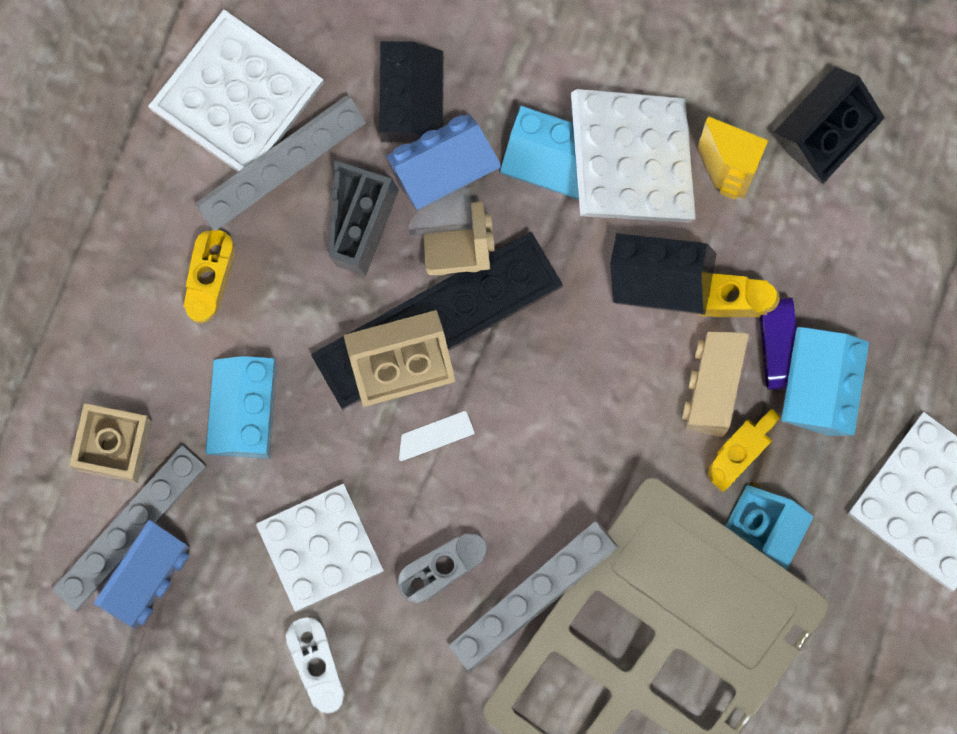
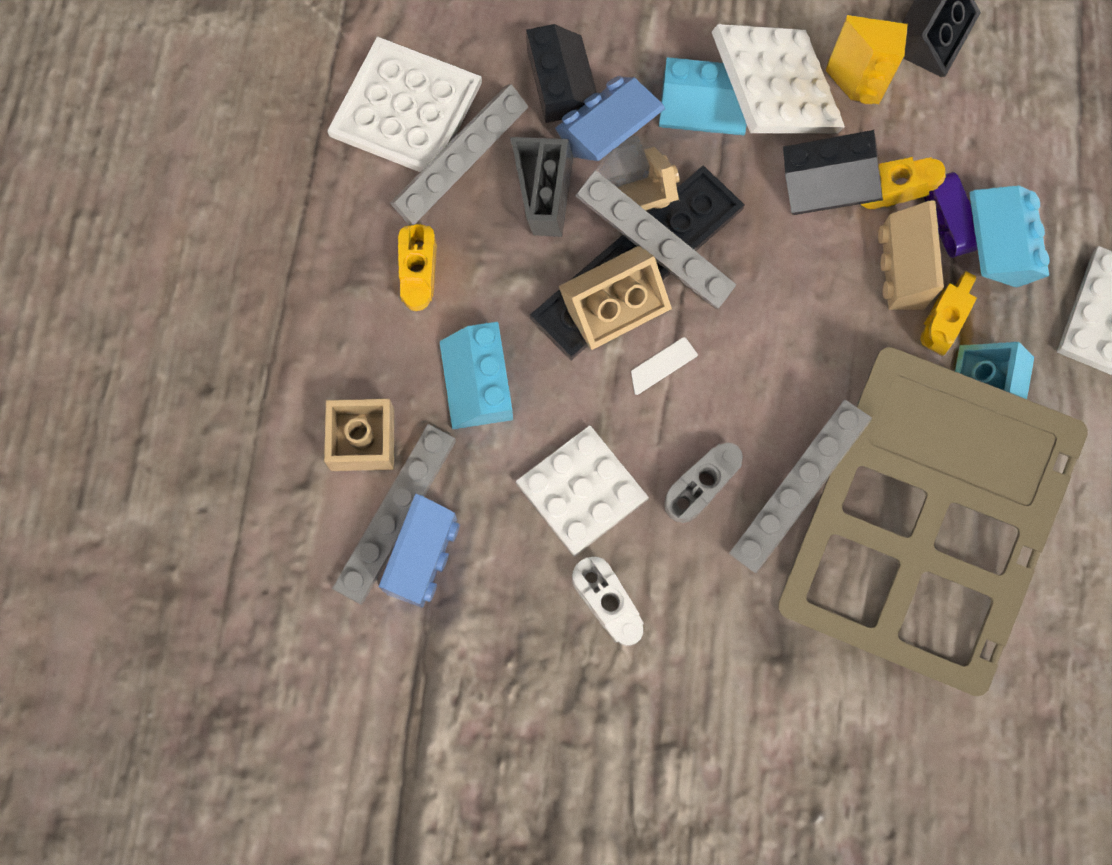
camera: 15 degrees left, 5 degrees down
none -> light grey plate [575,170,737,309]

